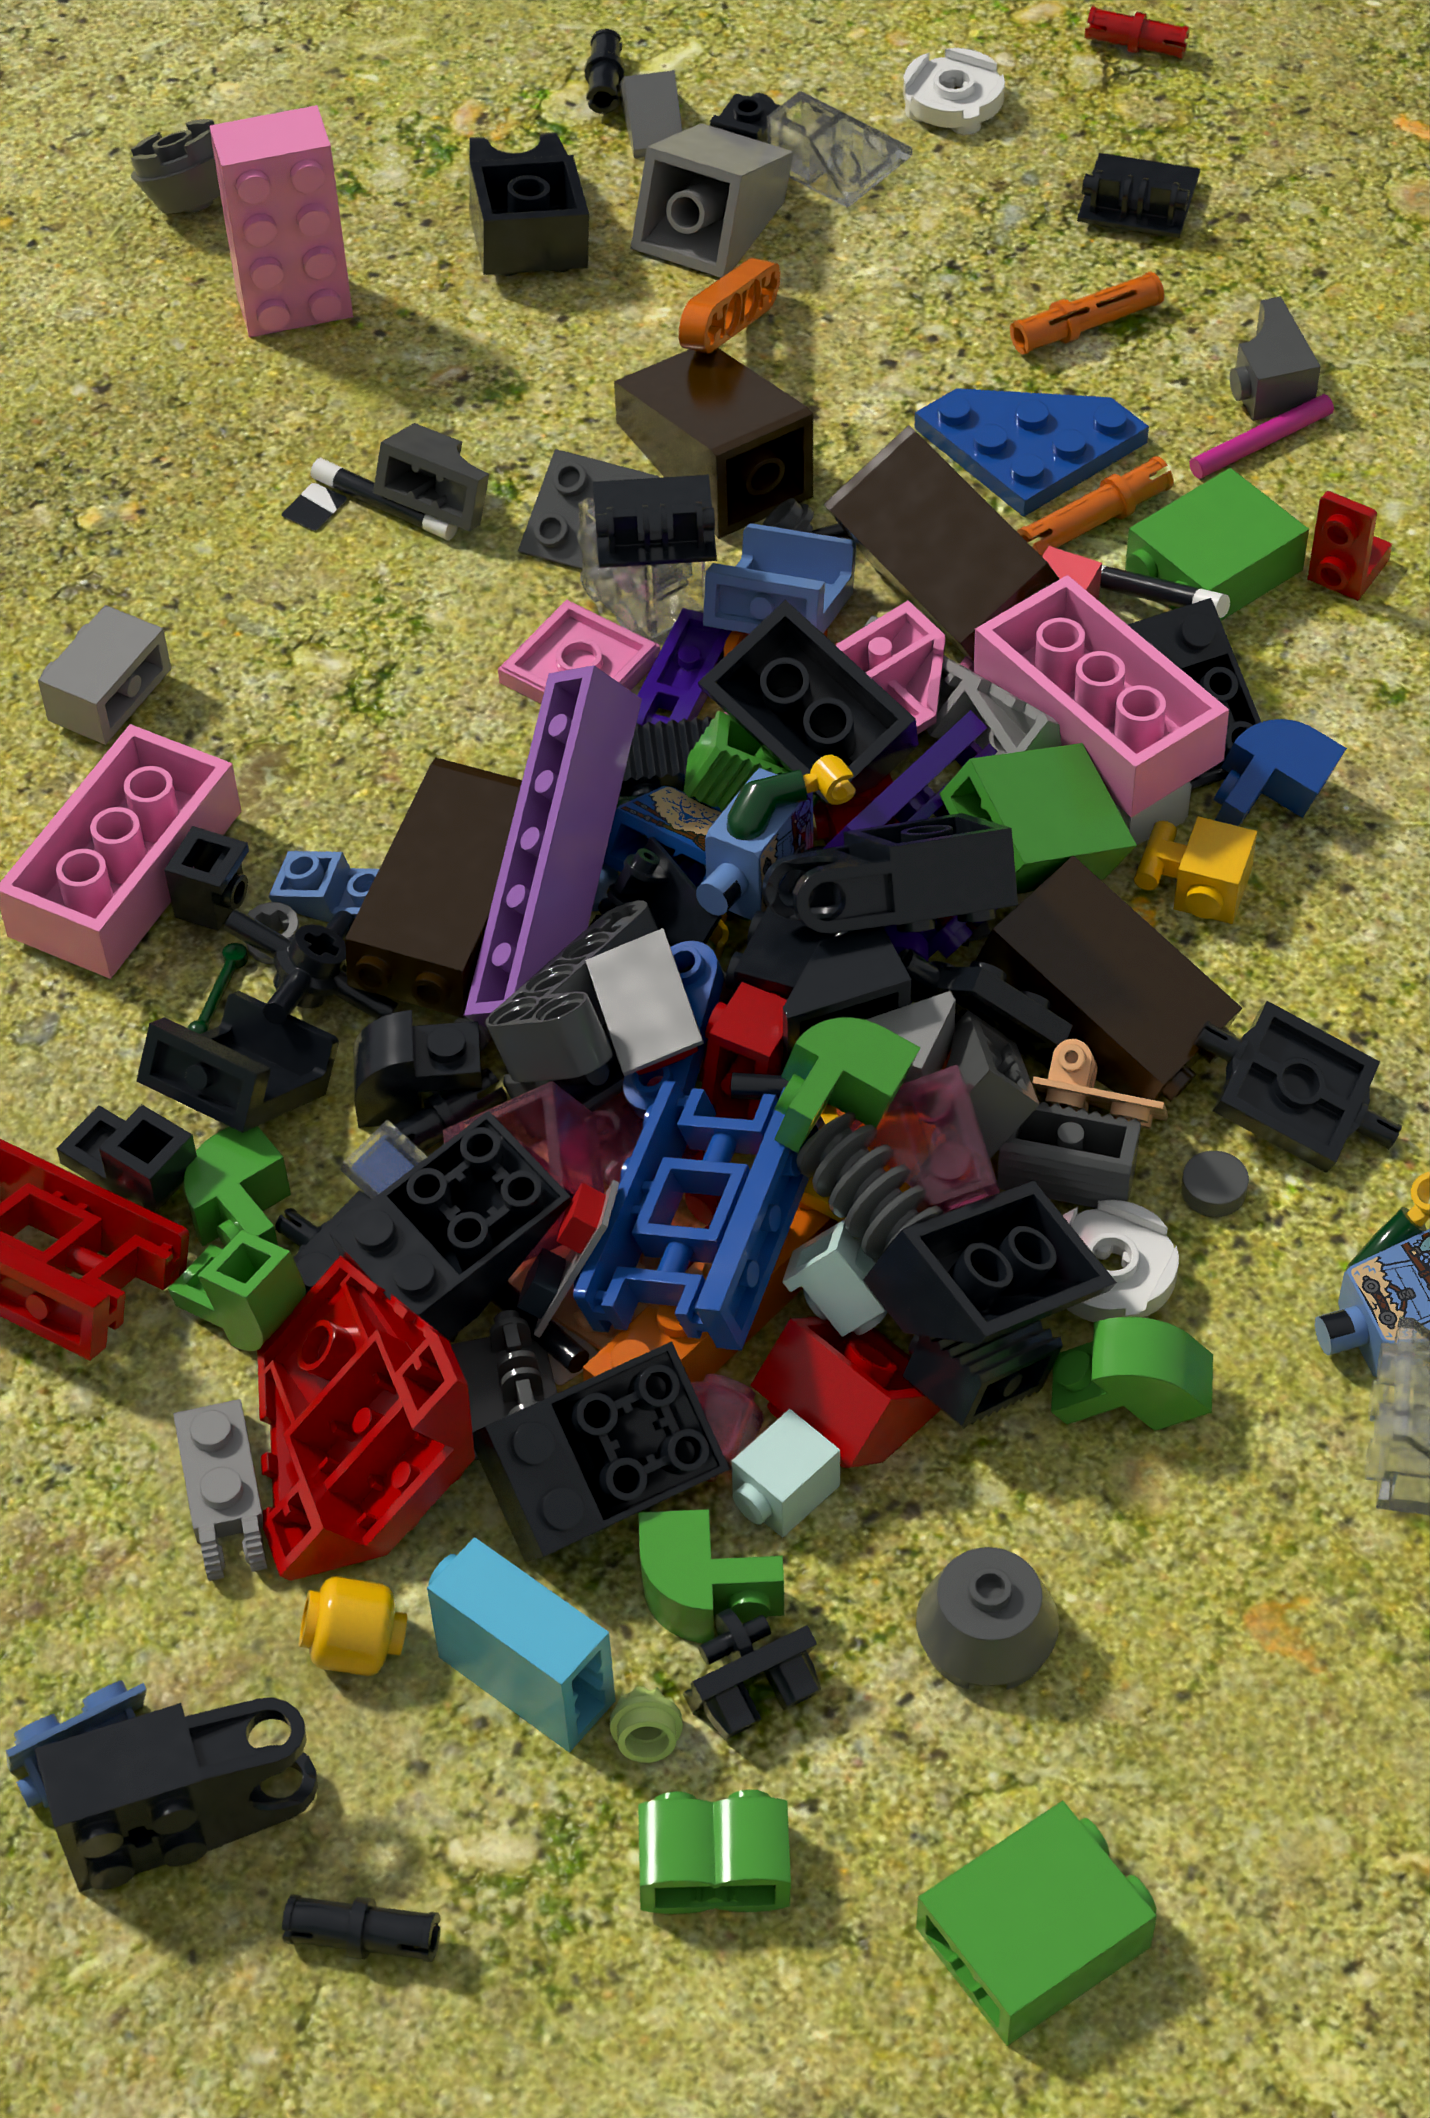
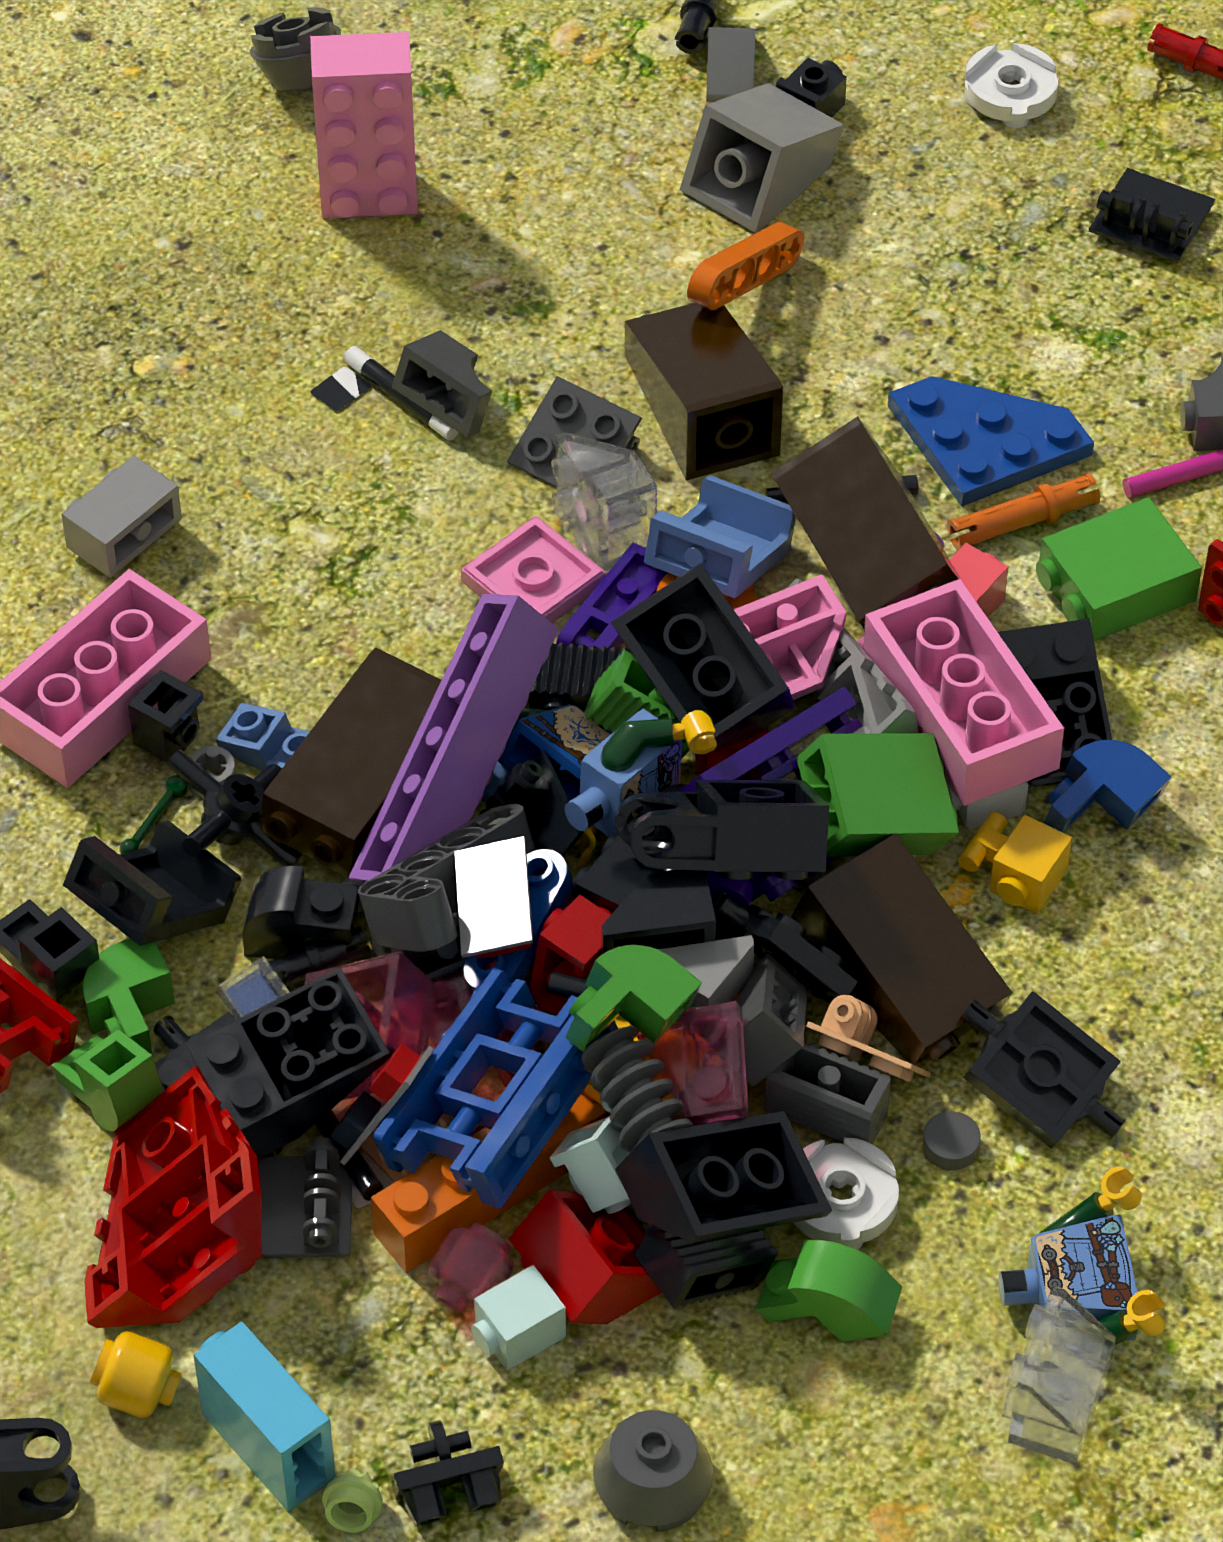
camera: 10 degrees right, 0 degrees up
light grey hinge [173,1399,267,1581] -> none
black brick [469,132,589,276] -> none
black slope [473,1341,730,1562] -> none
black hinge [593,475,717,568] -> none
bright green brick [638,1509,784,1644] -> none
dark grey plate [762,498,814,533] -> none
clear slope [767,91,912,208] -> none
orange pin [1010,271,1164,355] -> none
black bar [1100,565,1230,618] -> none

